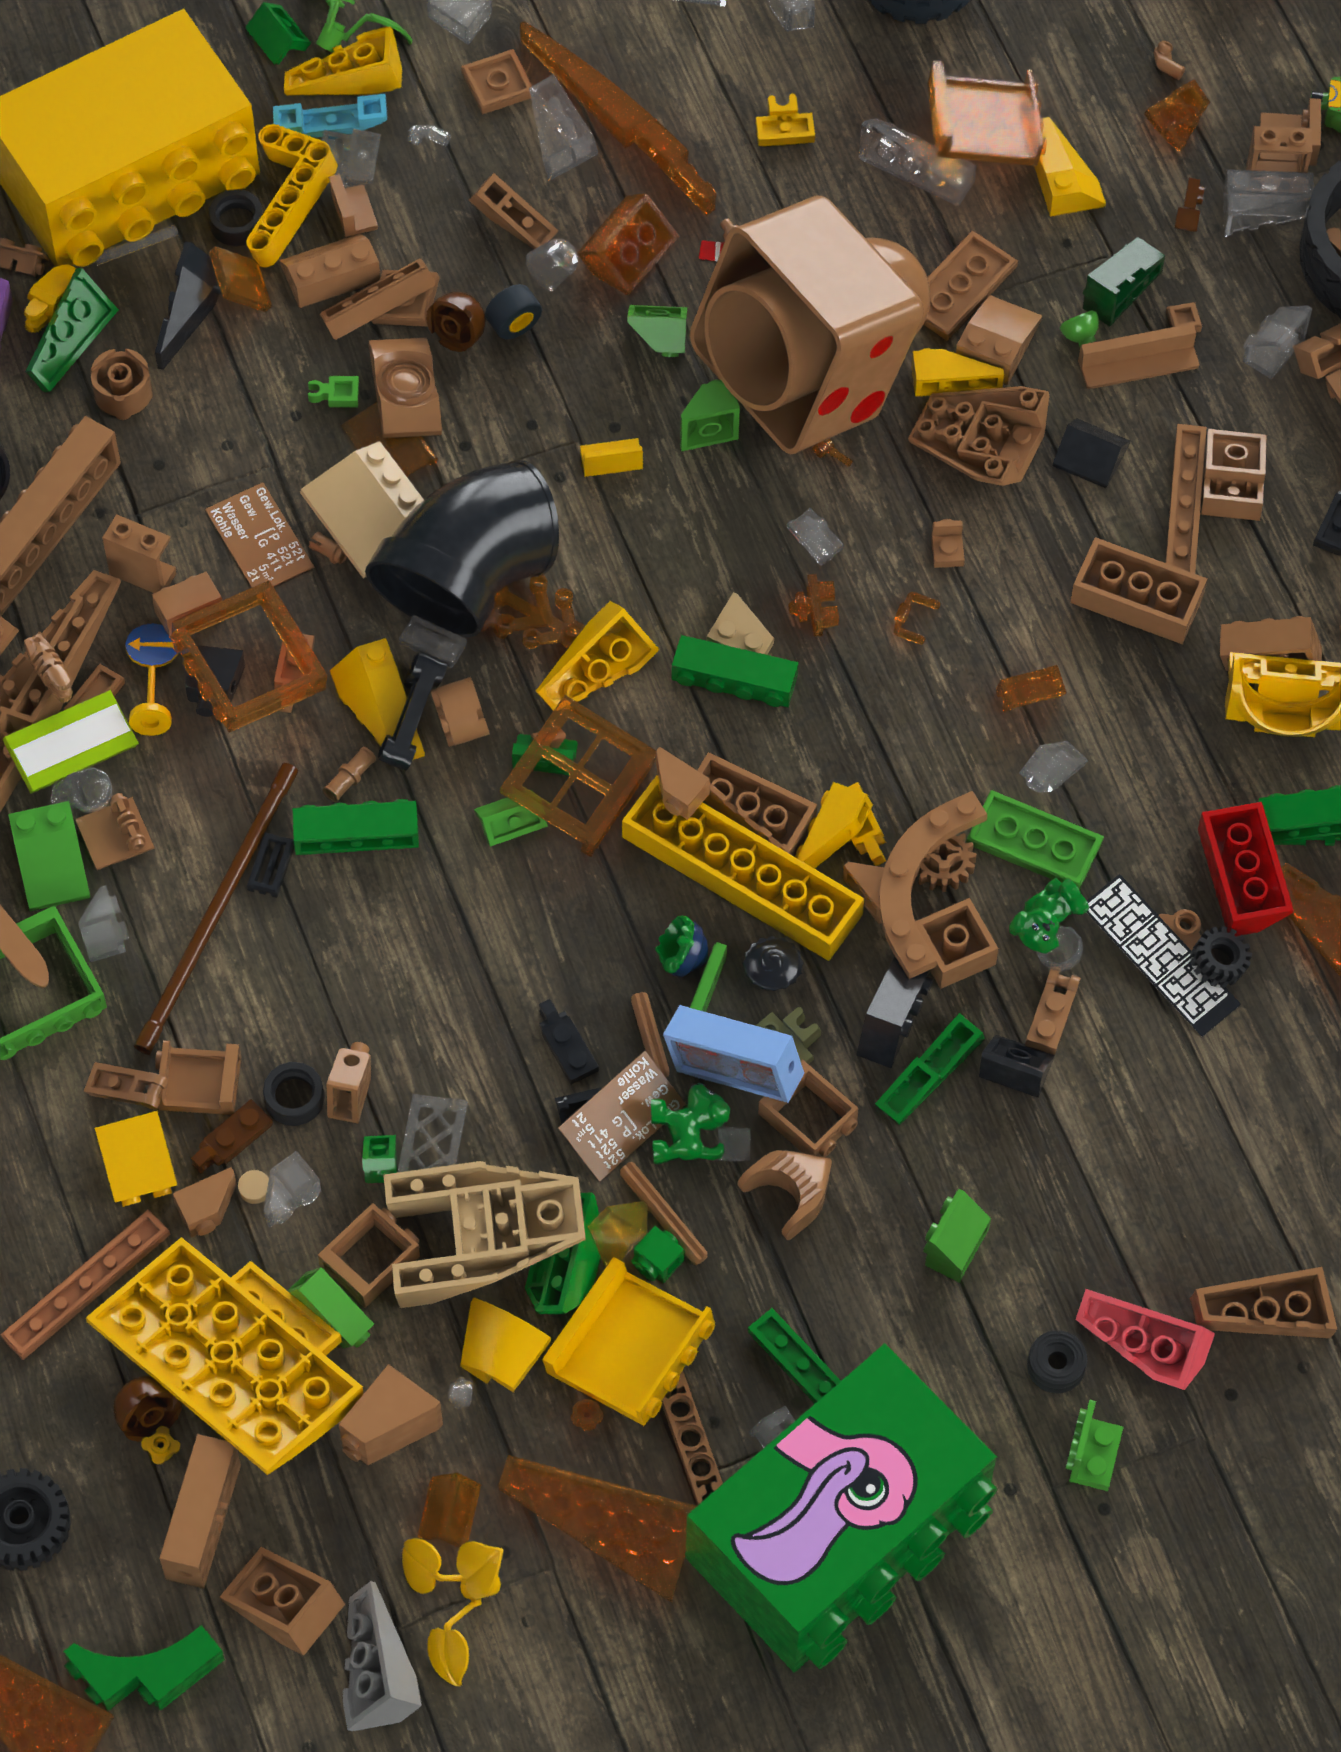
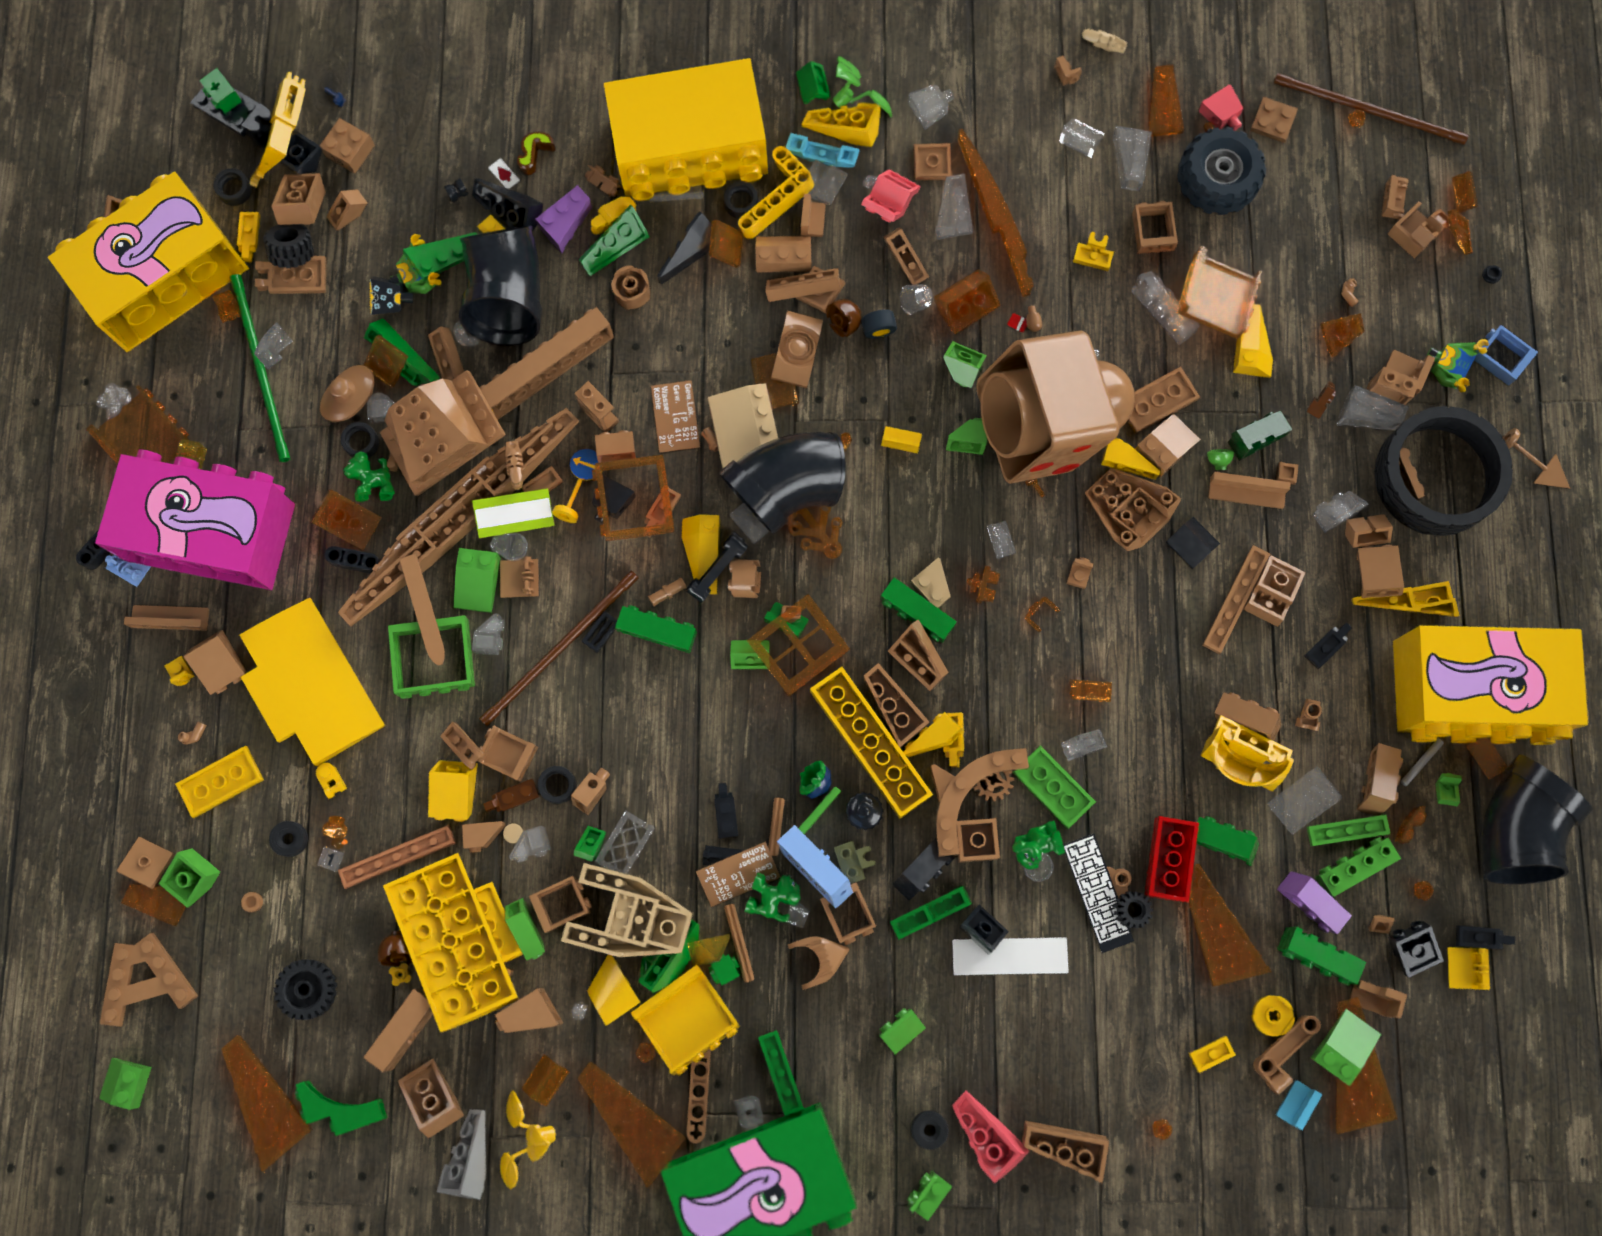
camera: 25 degrees right, 15 degrees up
bright green plate [308,376,359,407] -> none
yellow wedge [536,601,660,713] -> none
medium nougat slope [656,747,710,820] -> none
medium nougat plate [1025,968,1081,1055] -> none
medium nougat brick [1070,537,1207,645] -> none
none -> coral bracket [861,169,921,222]
none -> medium nougat wedge [888,619,949,691]
none -> white sticker [953,938,1068,975]
none -> medium nougat window [1132,201,1178,254]

